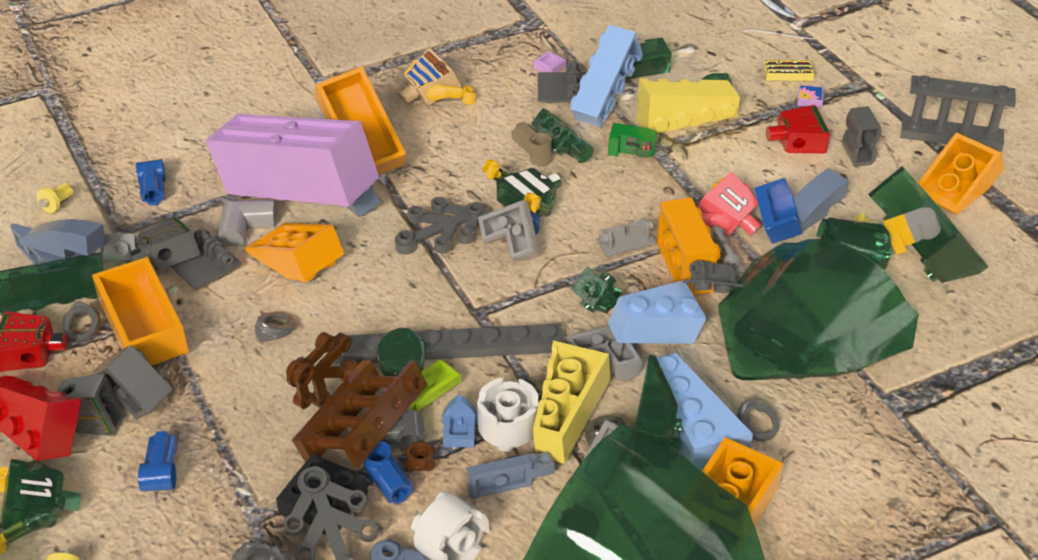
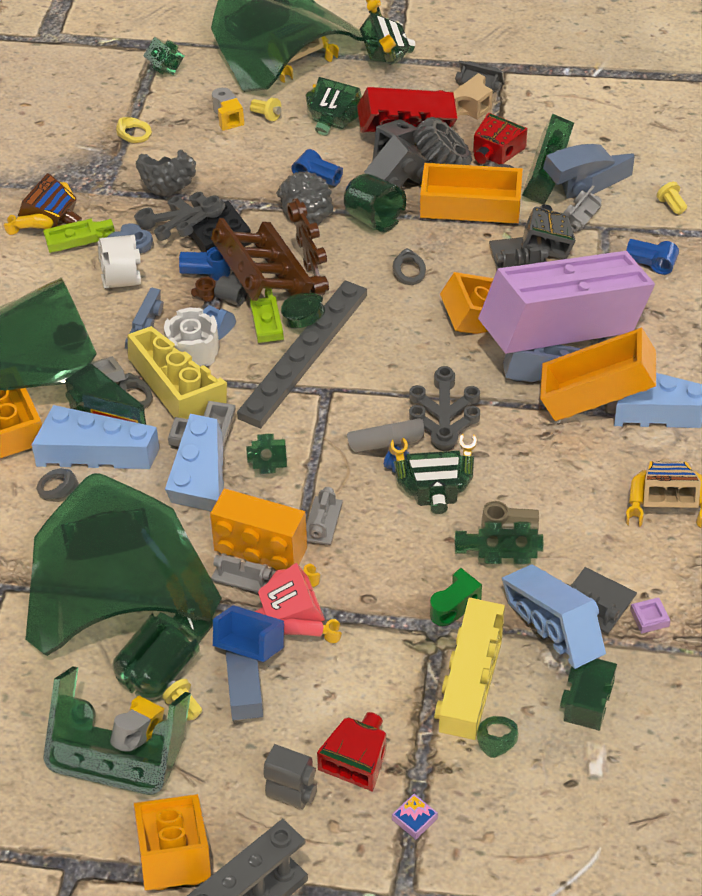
camera: 125 degrees right, 5 degrees up
dark grey hinge [683,260,743,293] -> none
tile [764,60,815,81] -> none
none -> dark grey hair [276,171,333,225]
none -> clear green cylinder [343,173,407,233]
none -> dark grey gear [413,117,472,165]

